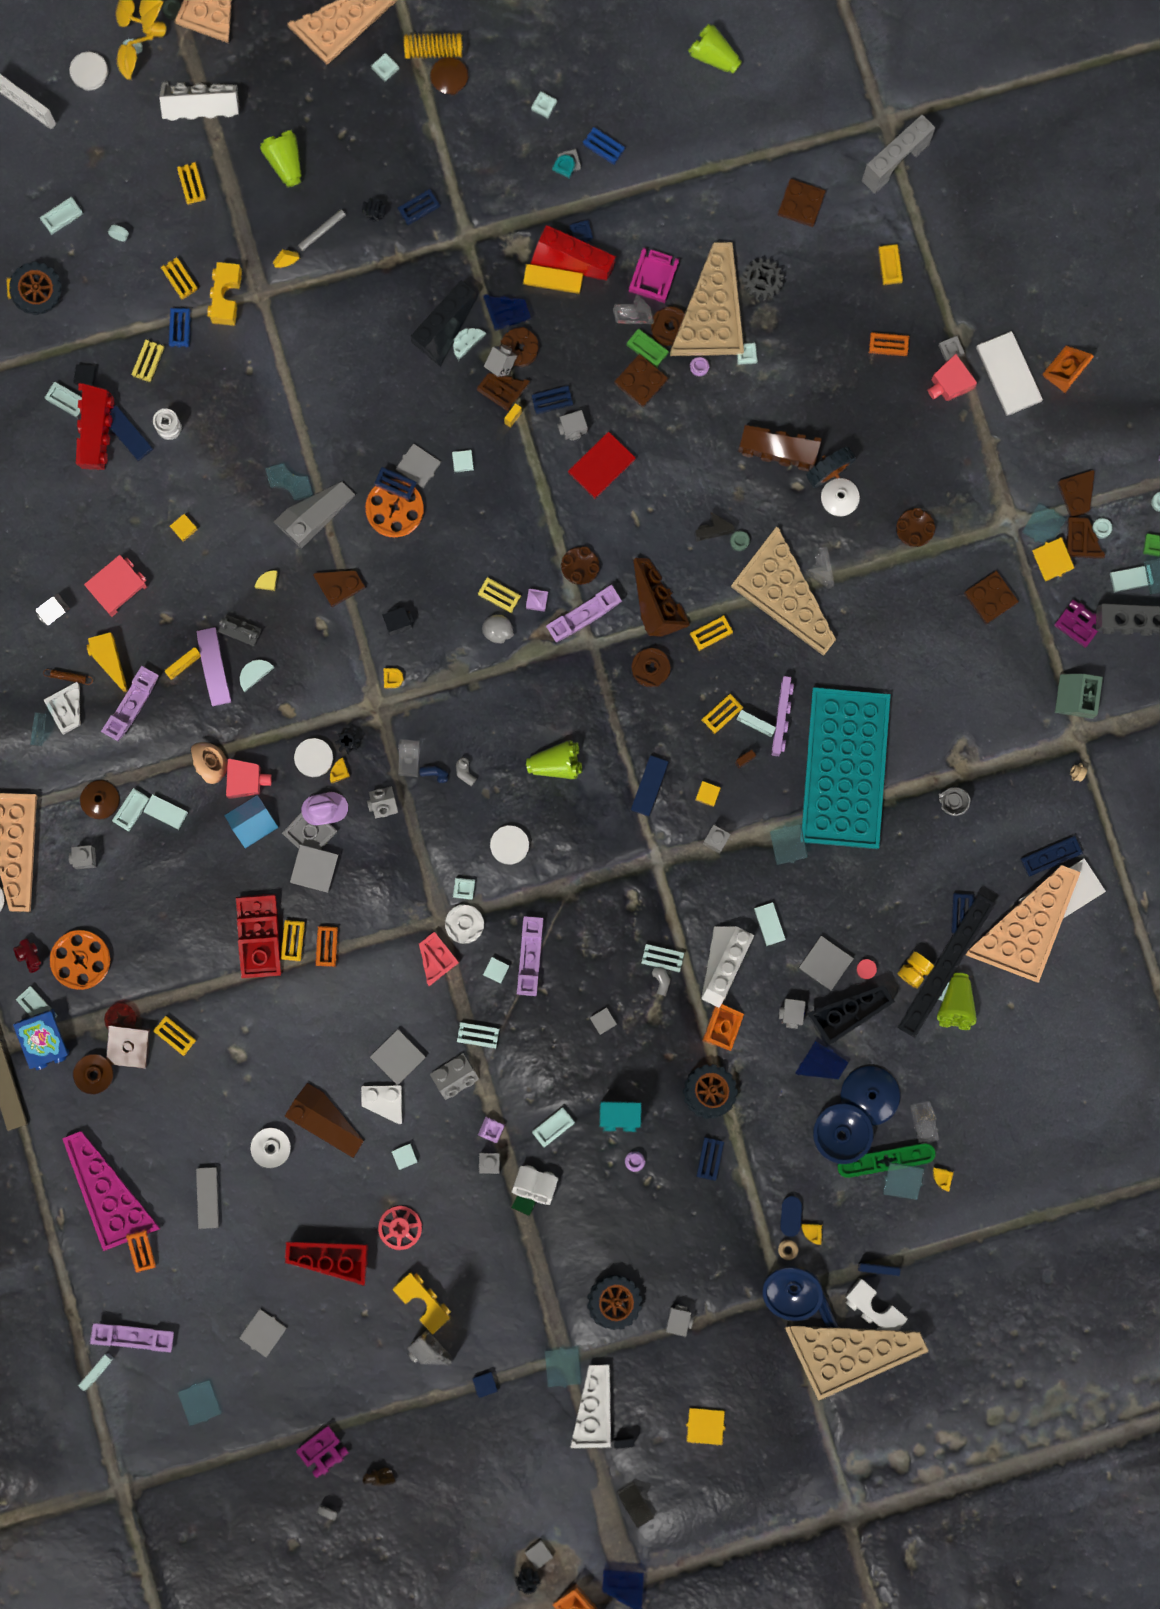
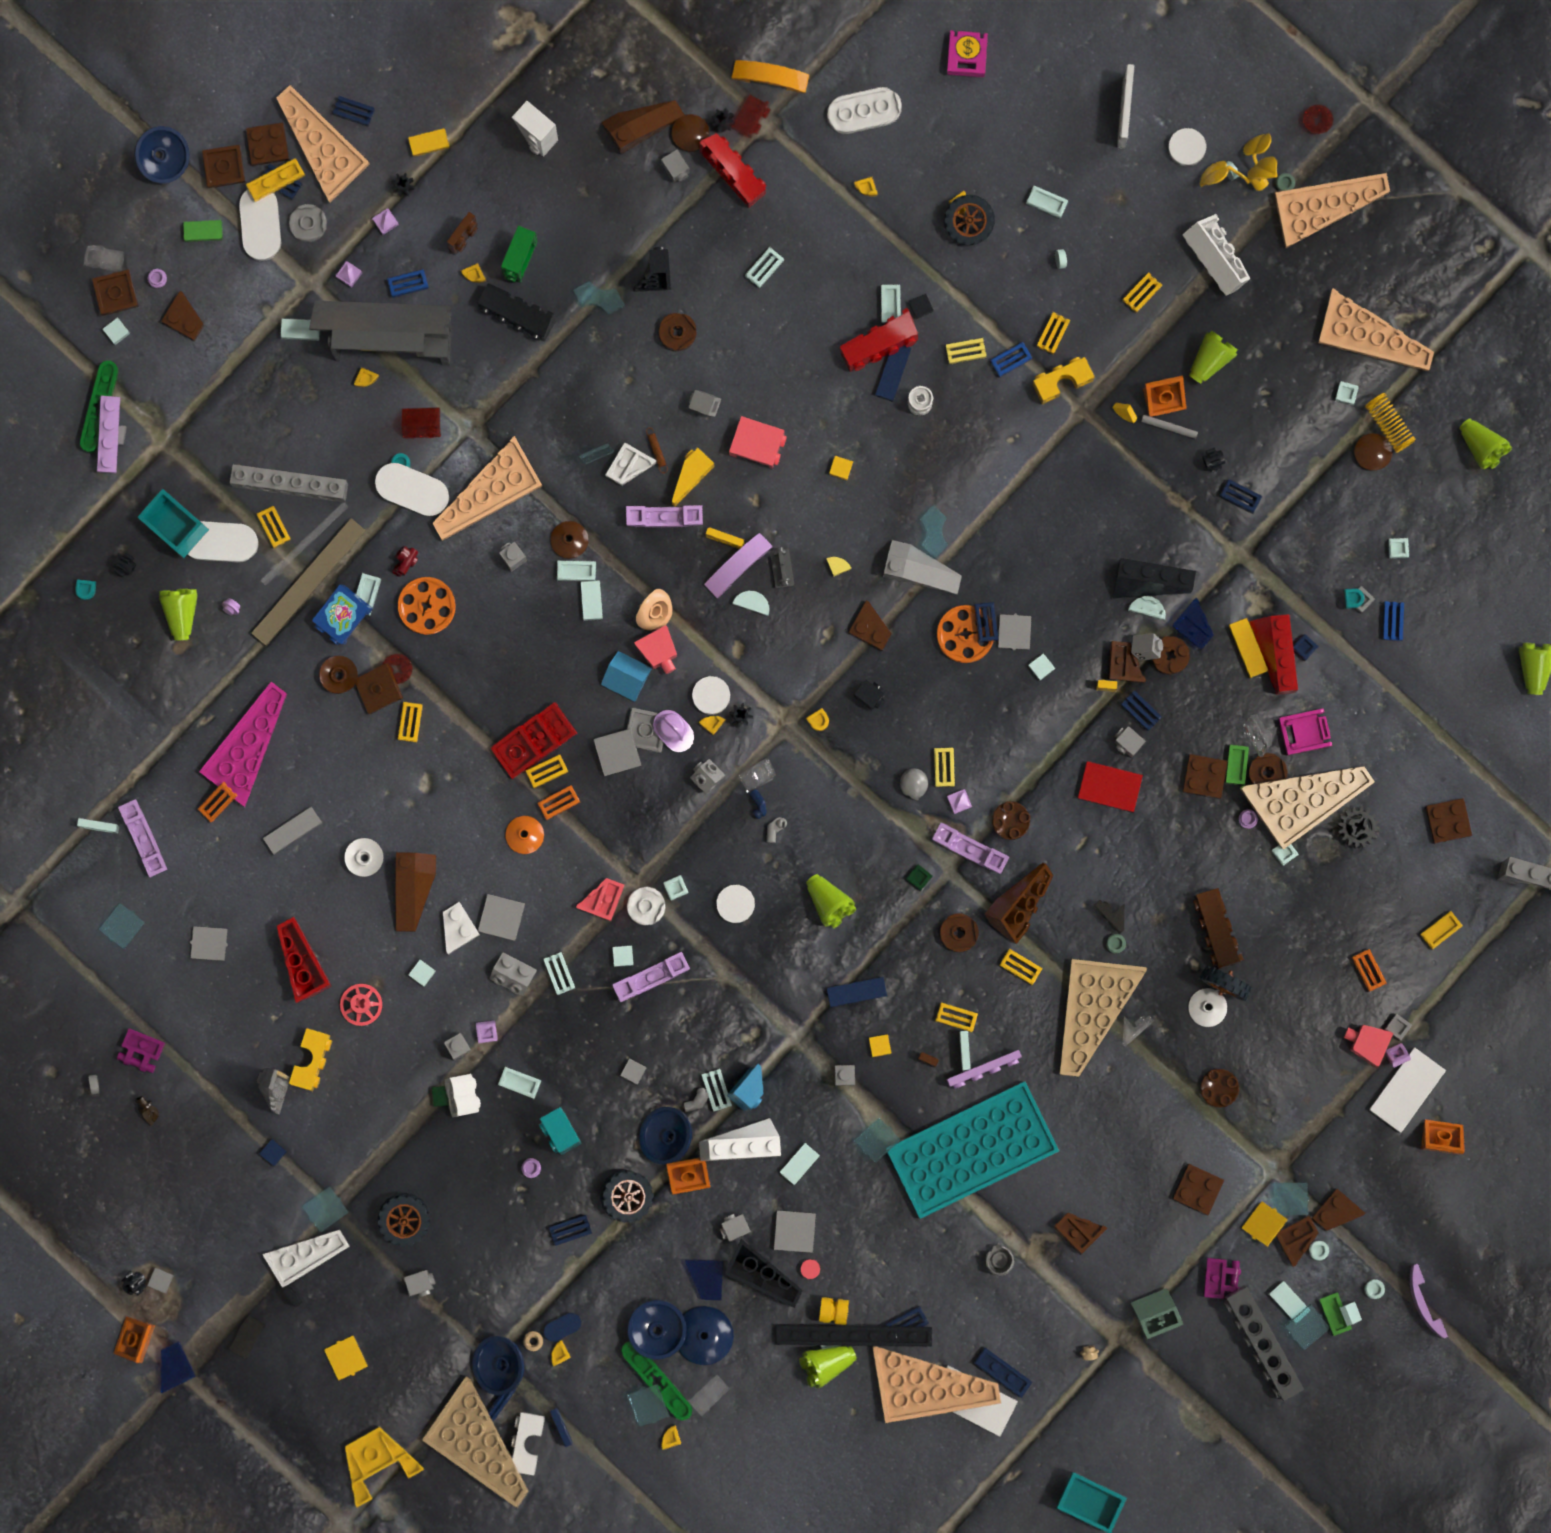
camera: 60 degrees right, 0 degrees up
none -> yellow wing [345,1427,425,1507]
none -> orange dish [506,816,544,854]
none -> dark blue dish [640,1107,692,1165]
none -> dark azure slope [727,1064,763,1111]
none -> dark green tile [906,864,933,891]
none -> reddish brown wing [1054,1213,1108,1255]
none -> orange slope [1143,376,1187,417]
none -> lavender tile [1385,1043,1411,1068]

